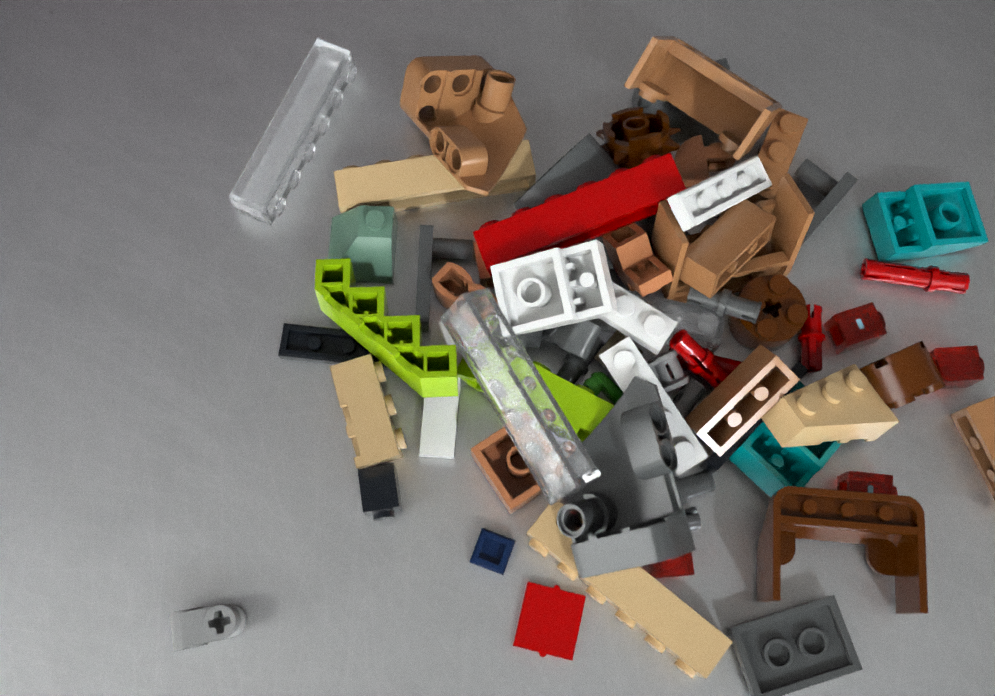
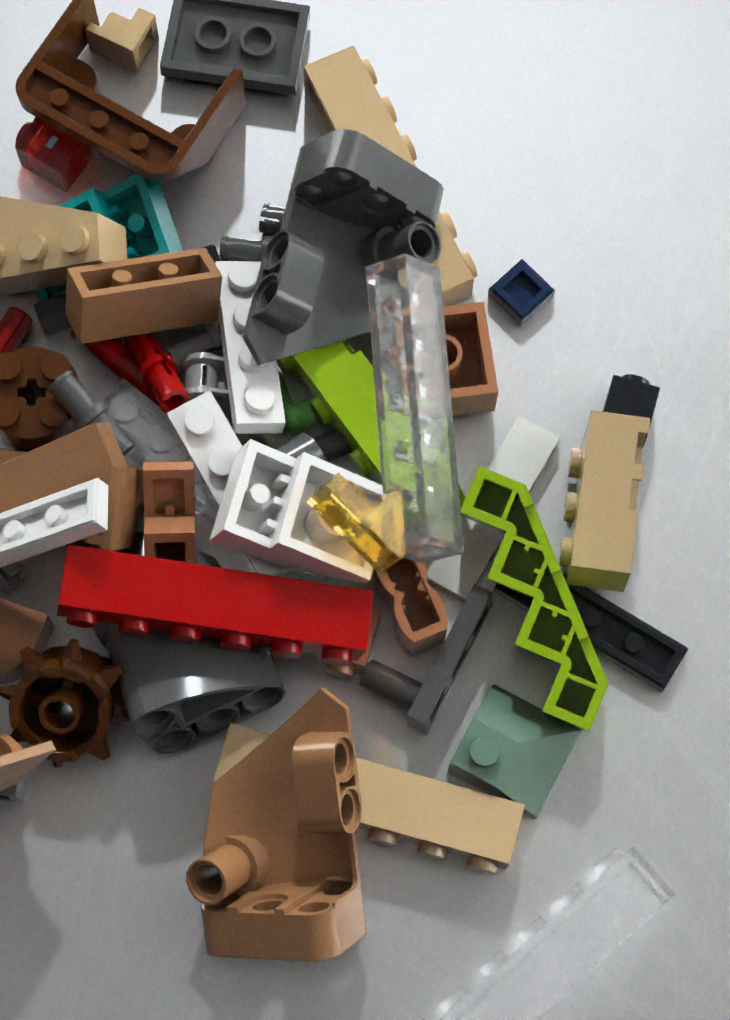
camera: 155 degrees left, 0 degrees up
red piece [513,582,586,661] -> none
none -> tan panel [85,7,159,73]
none -> clear yellow slope [306,472,407,573]

